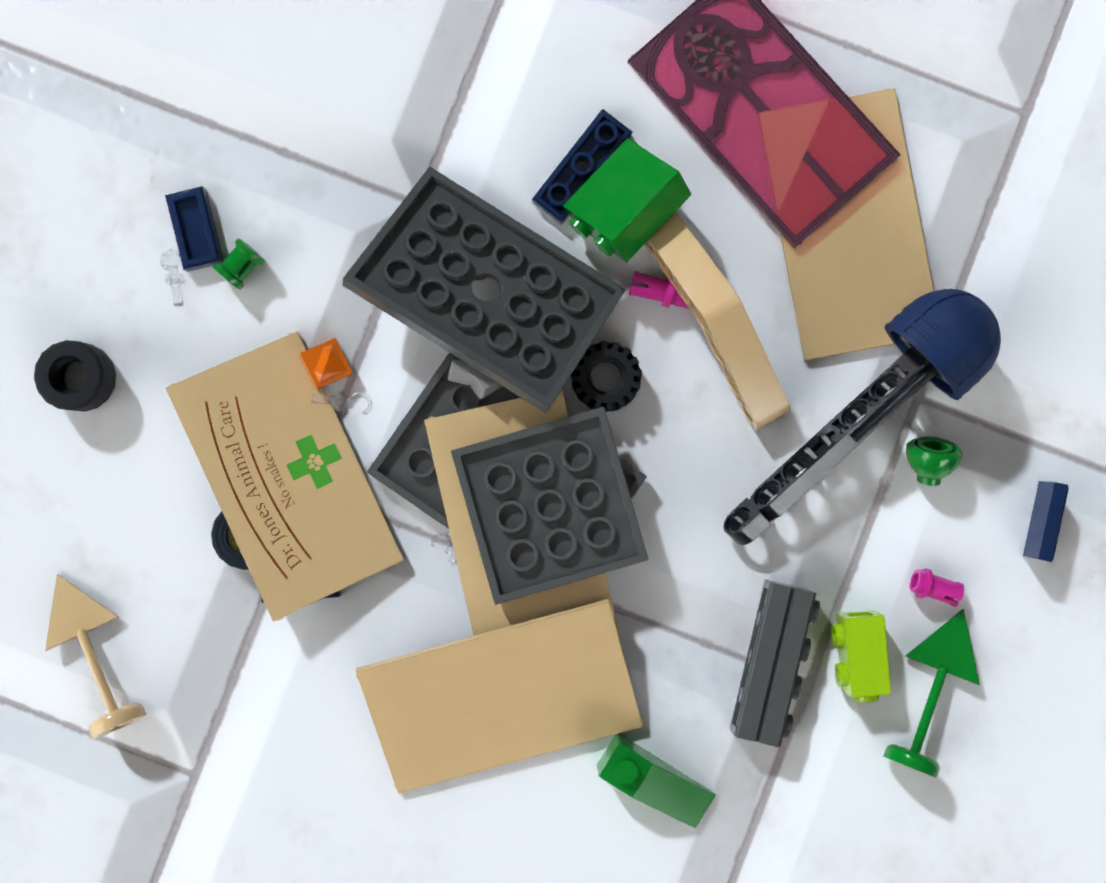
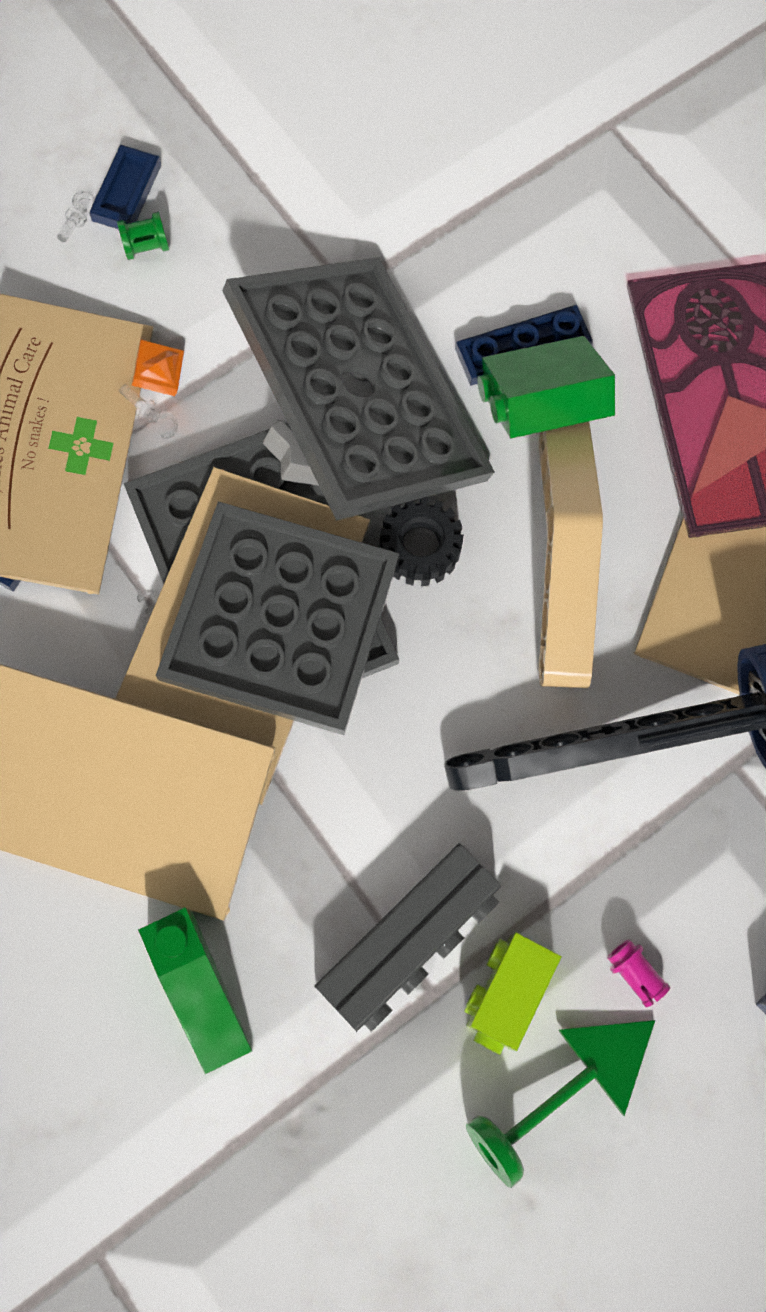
camera: 25 degrees right, 15 degrees down
dark pink pin [629,271,689,309] -> none
green brick [906,437,963,486] -> none

